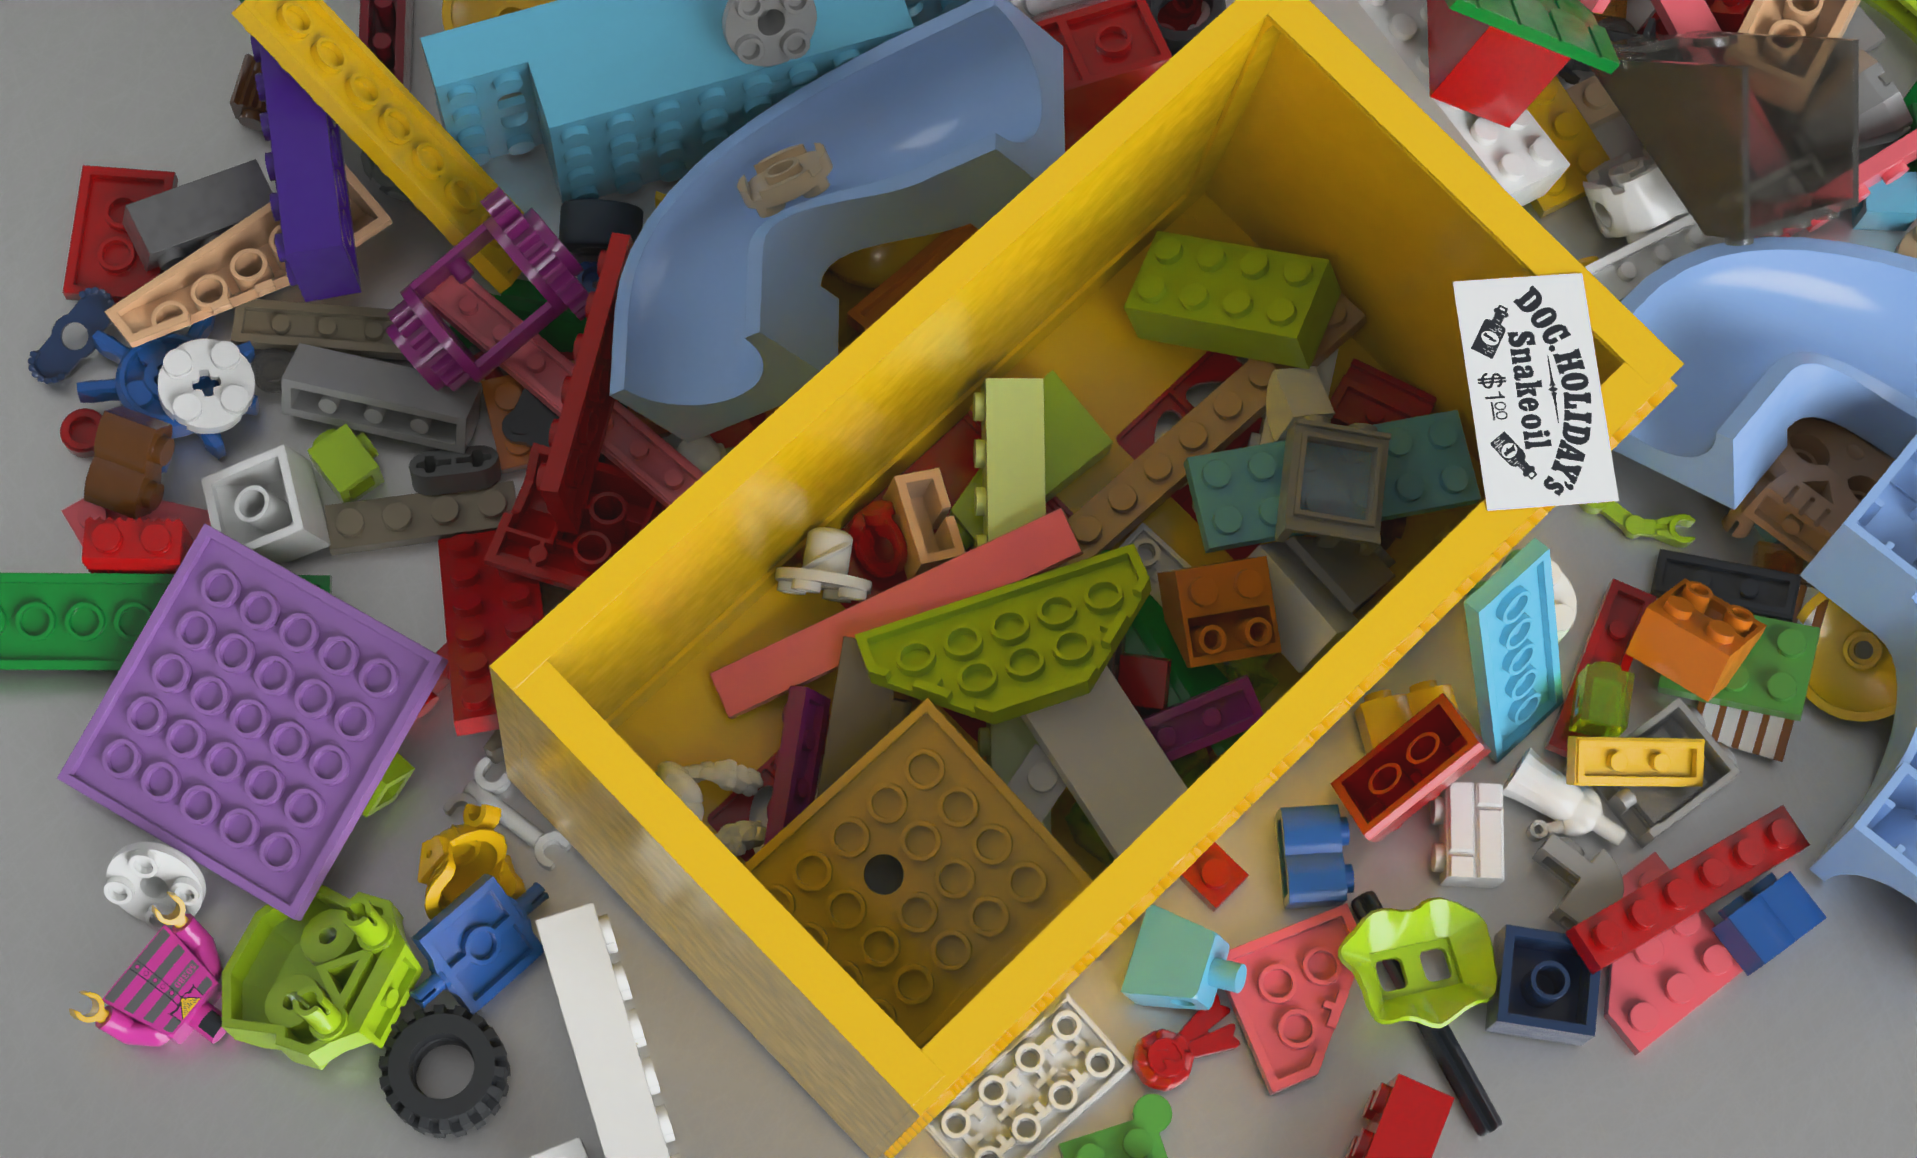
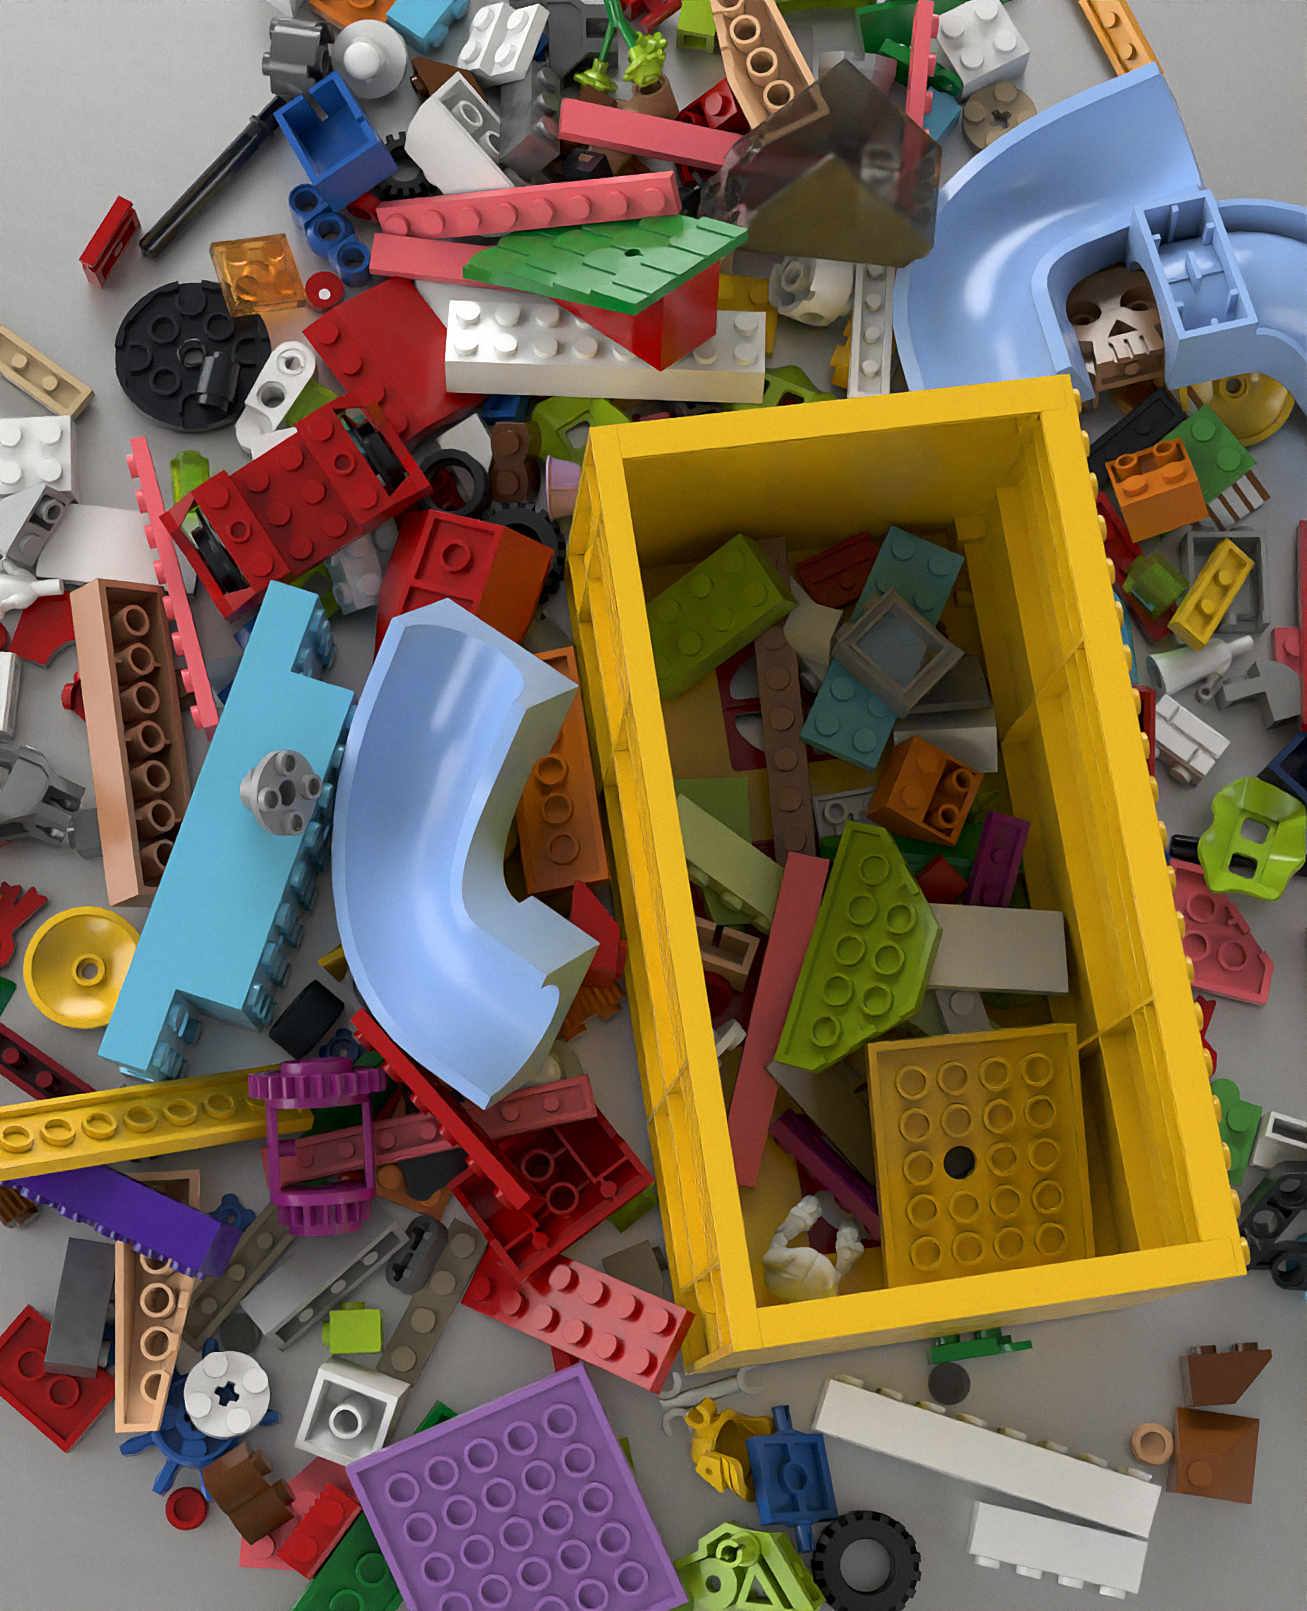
camera: 50 degrees left, 5 degrees up
dark blue piece [28,287,116,384] -> none
tan plate [737,143,833,218] -> none
white sticker [1453,273,1619,511] -> none
none -> blue plate [208,1194,256,1232]
none -> green hinge [925,1328,1033,1365]
none -> clear smoke plate [928,1362,970,1405]

